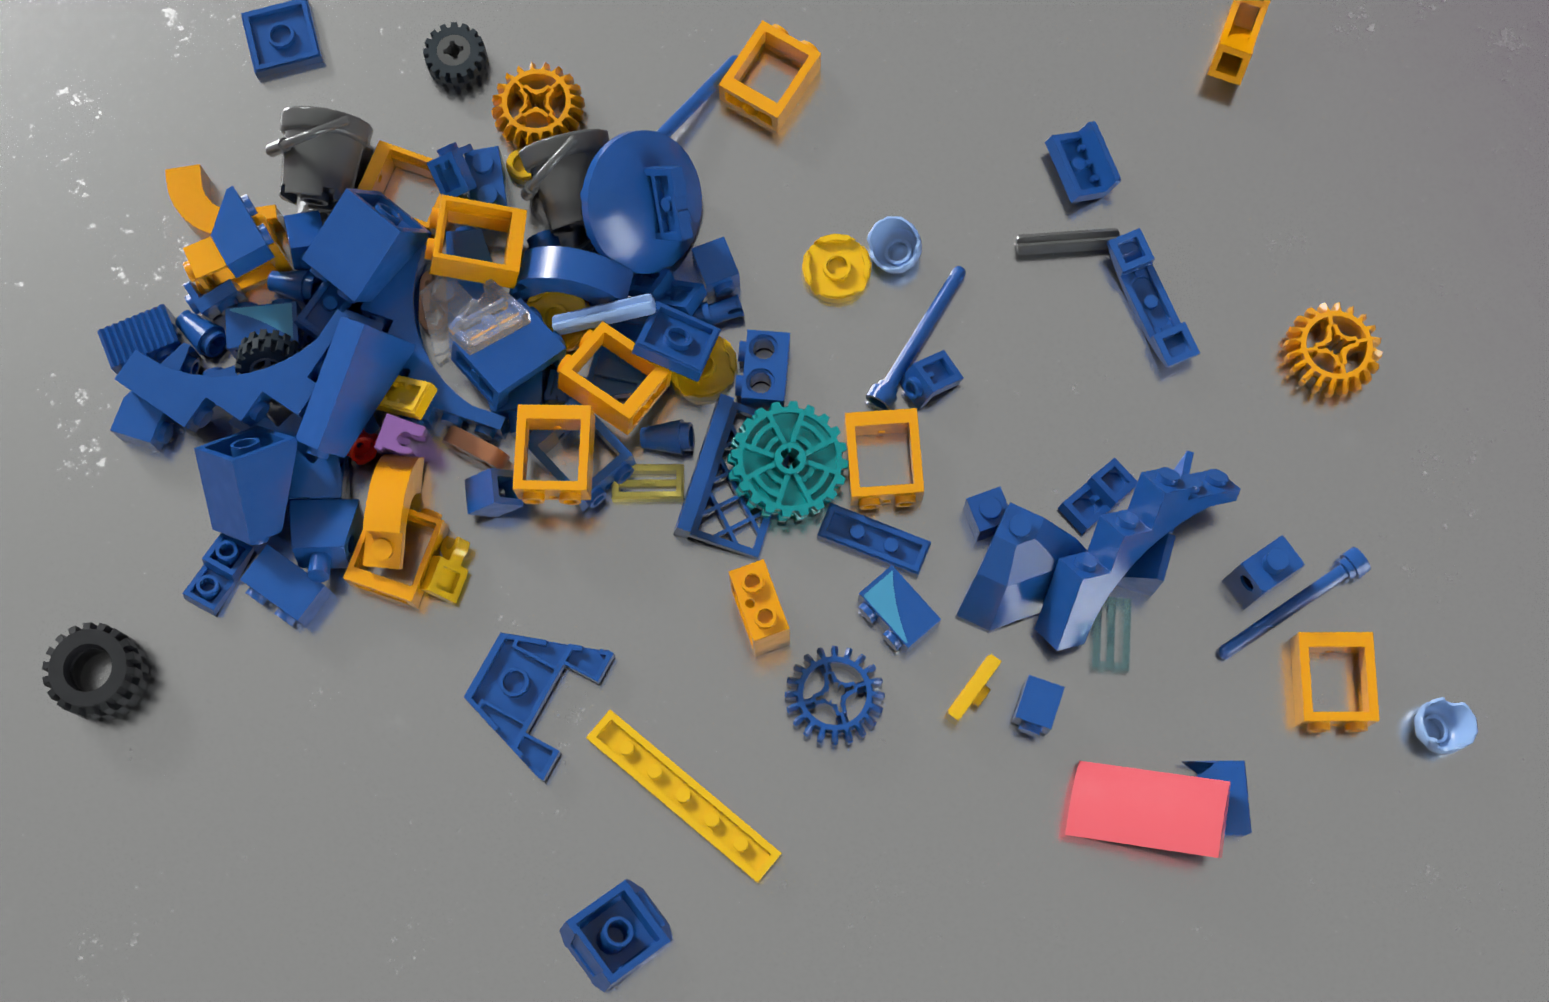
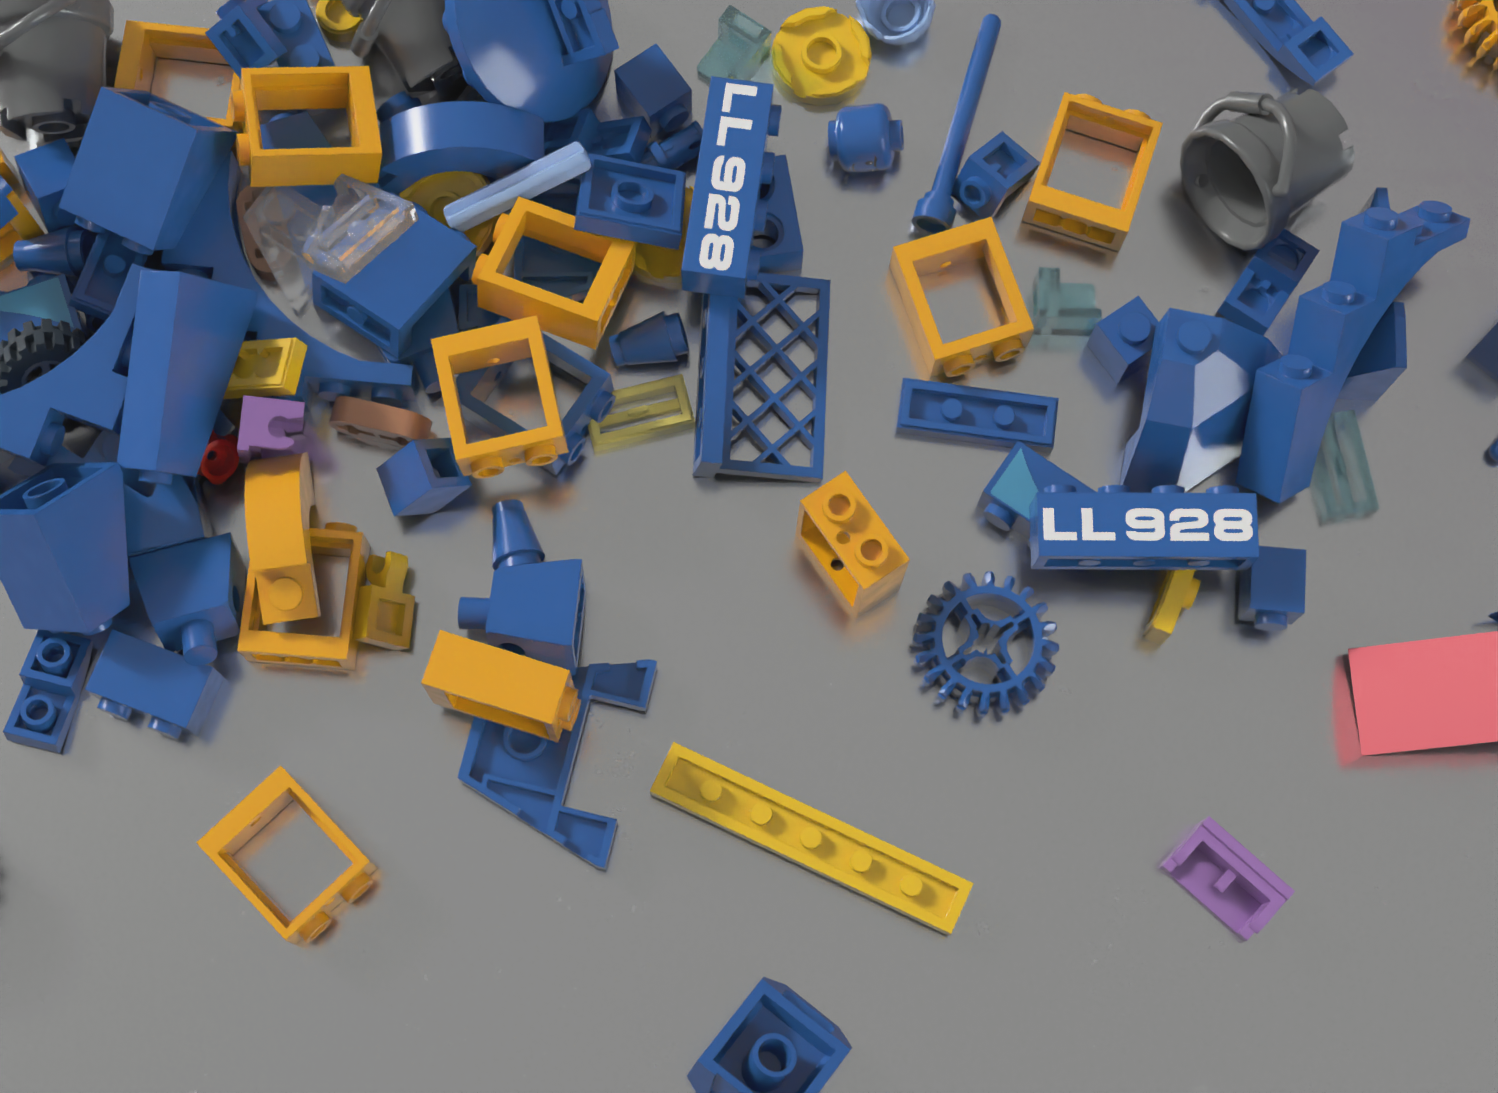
camera: 20 degrees left, 0 degrees up
teal piece [727,401,848,523] -> none
none -> light orange window [196,765,378,945]
none -> light orange window [421,630,581,742]
none -> blue torso [458,559,587,675]
none -> blue cone [492,499,545,570]
none -> blue brick [681,76,782,299]
none -> clear light blue panel [697,5,772,82]
none -> blue head [828,103,904,173]
none -> light orange window [1022,92,1163,251]
none -> blue brick [1029,484,1260,570]
none -> clear light blue panel [1032,267,1102,336]
none -> medium lavender hinge [1160,816,1295,942]
none -> dark grey piece [1180,88,1355,251]

